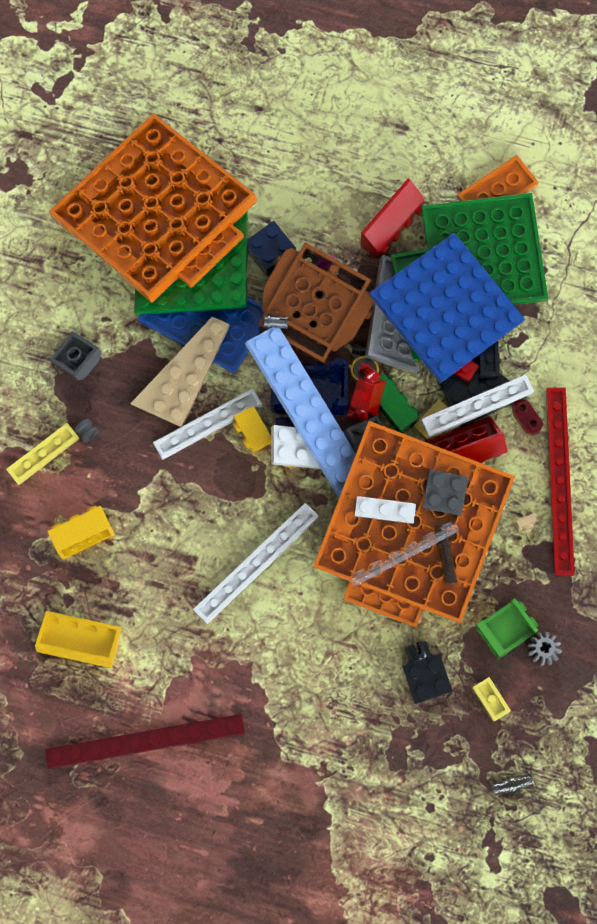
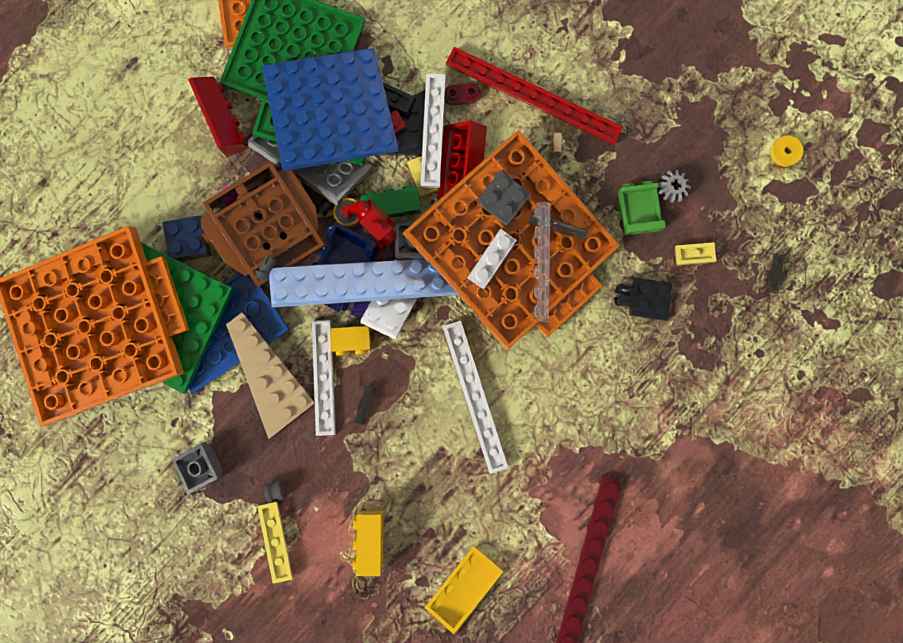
camera: 65 degrees left, 10 degrees up
none -> clear smoke pin [353,385,377,426]

